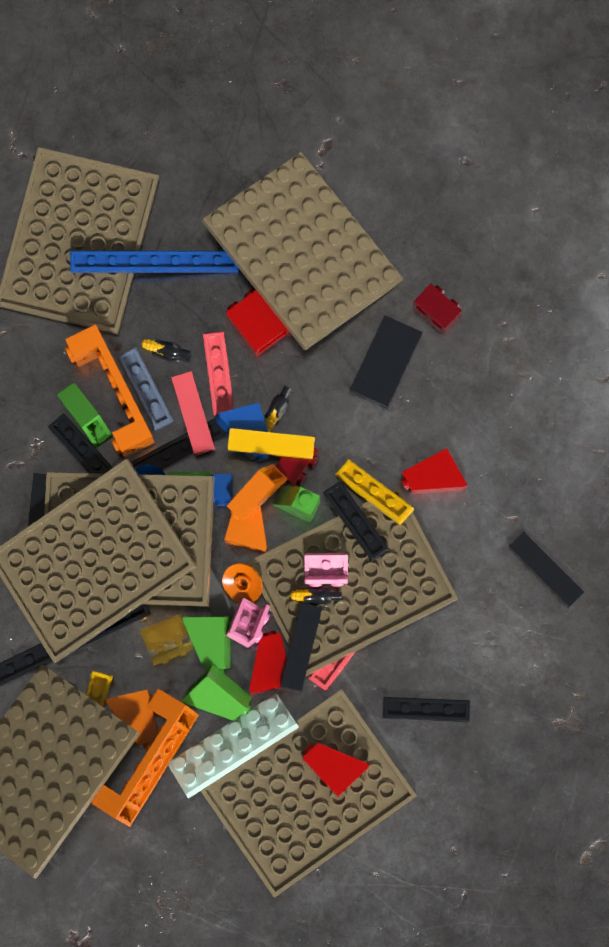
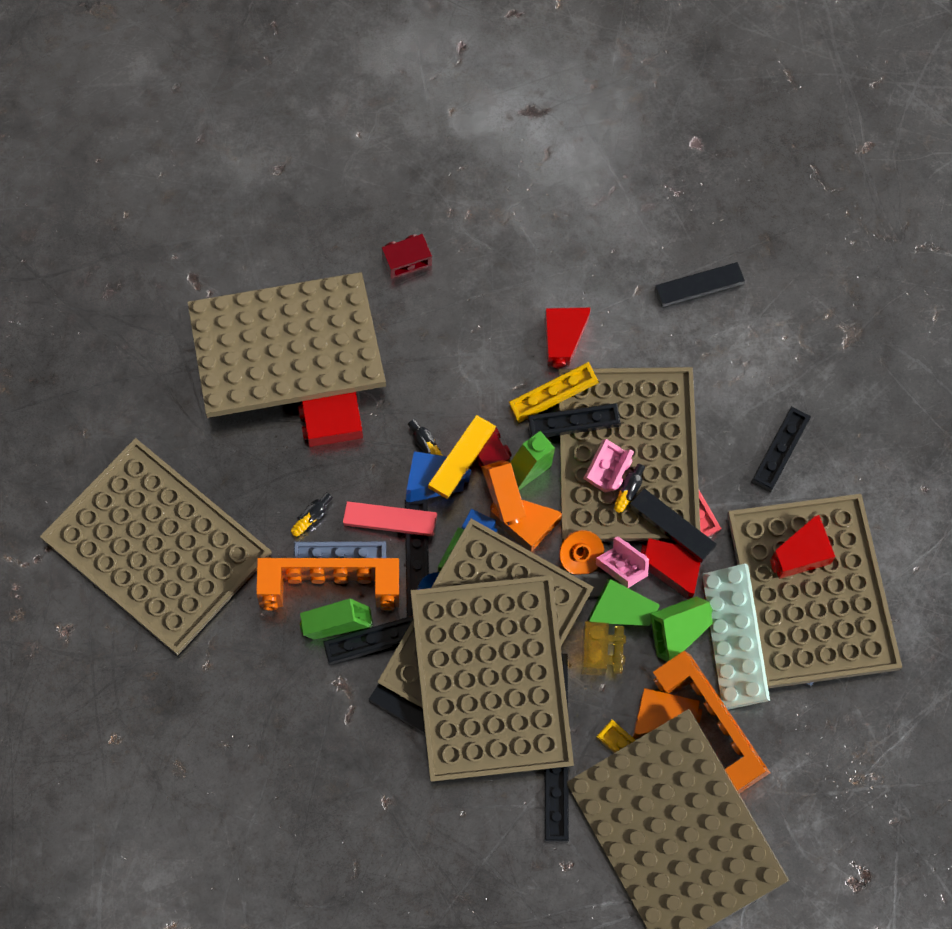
camera: 70 degrees left, 10 degrees down
blue tile [70,251,238,273] -> none
coral tile [203,331,234,417] -> none
black tile [350,315,423,408] -> none

